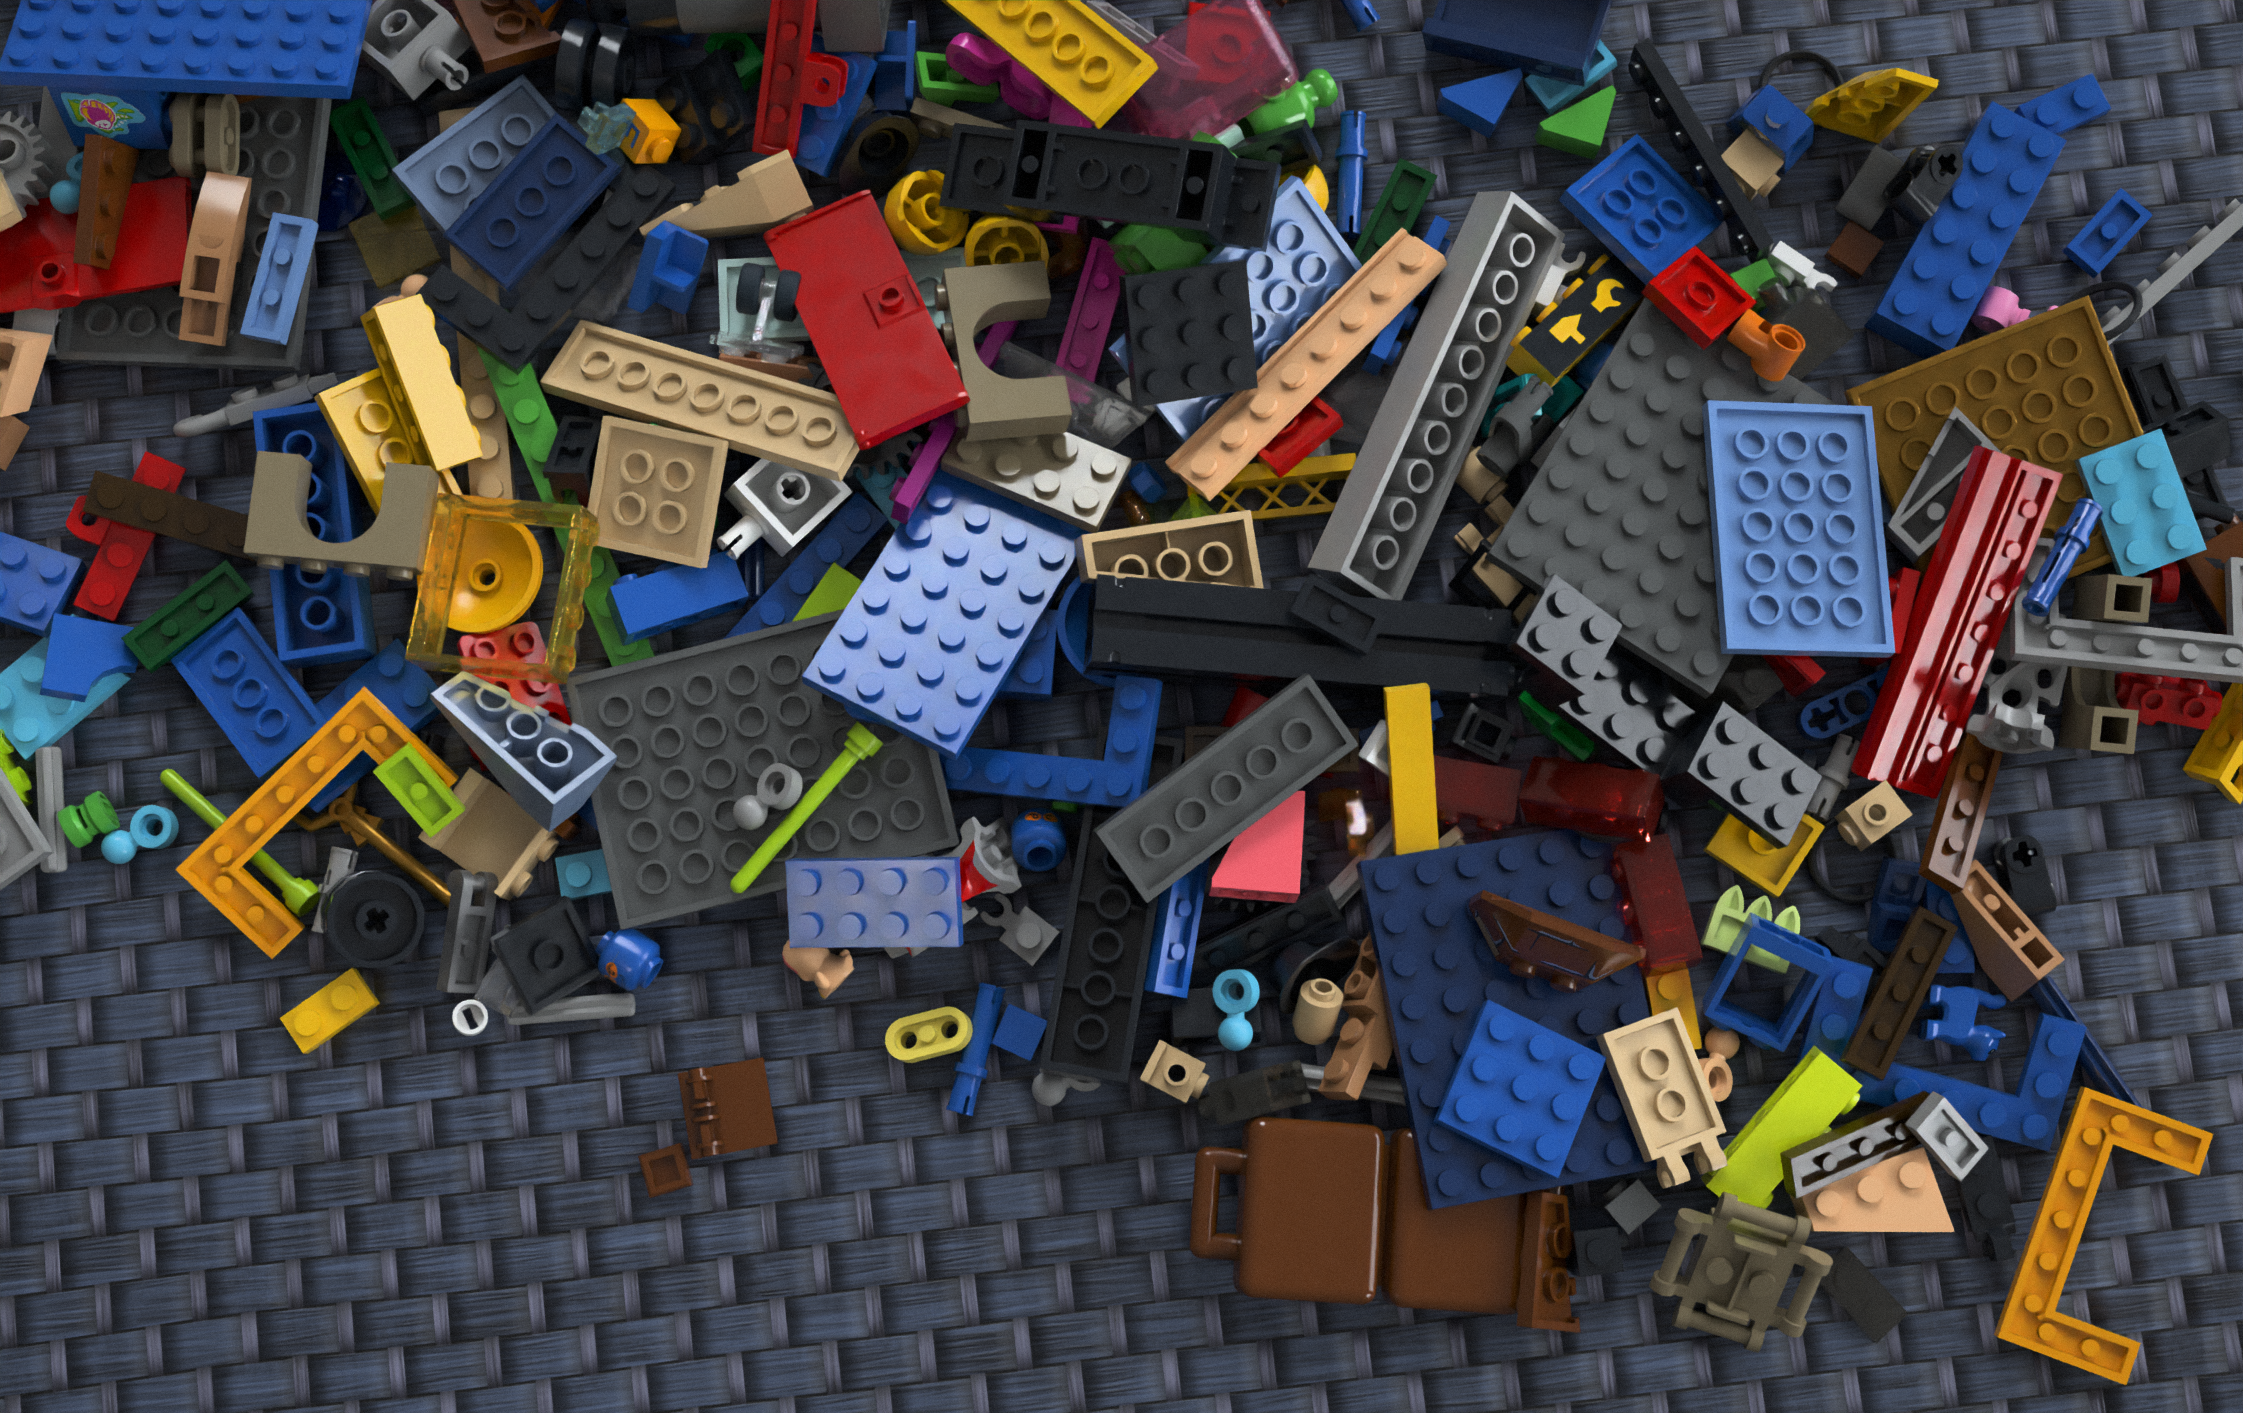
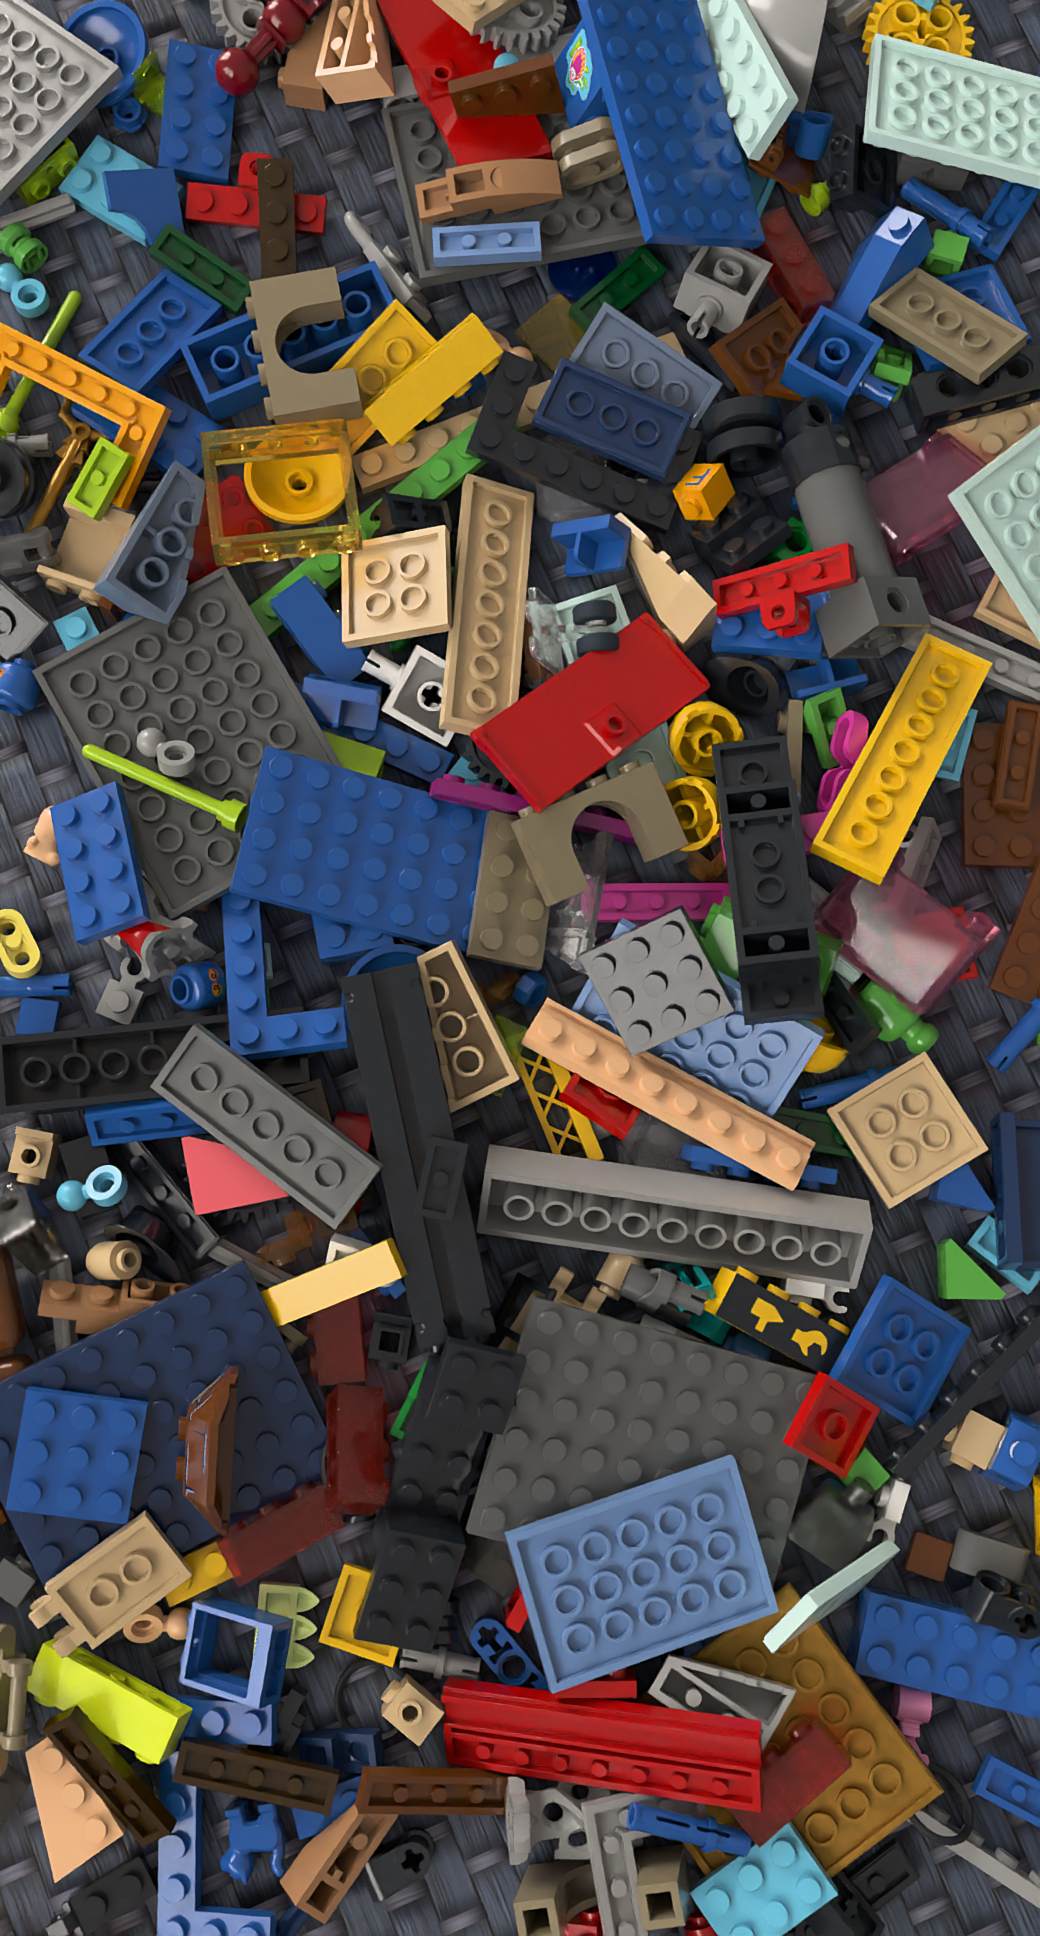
camera: 70 degrees right, 0 degrees up
clear light blue tile [577,102,637,155] -> none
orange piece [1726,309,1806,382] -> none
light grey plate [1905,1091,1989,1181] -> none
none -> blue panel [302,673,383,730]
none -> clear red brick [726,1715,852,1848]
none -> light aqua tile [763,1539,900,1653]
none -> tan plate [827,1052,989,1210]

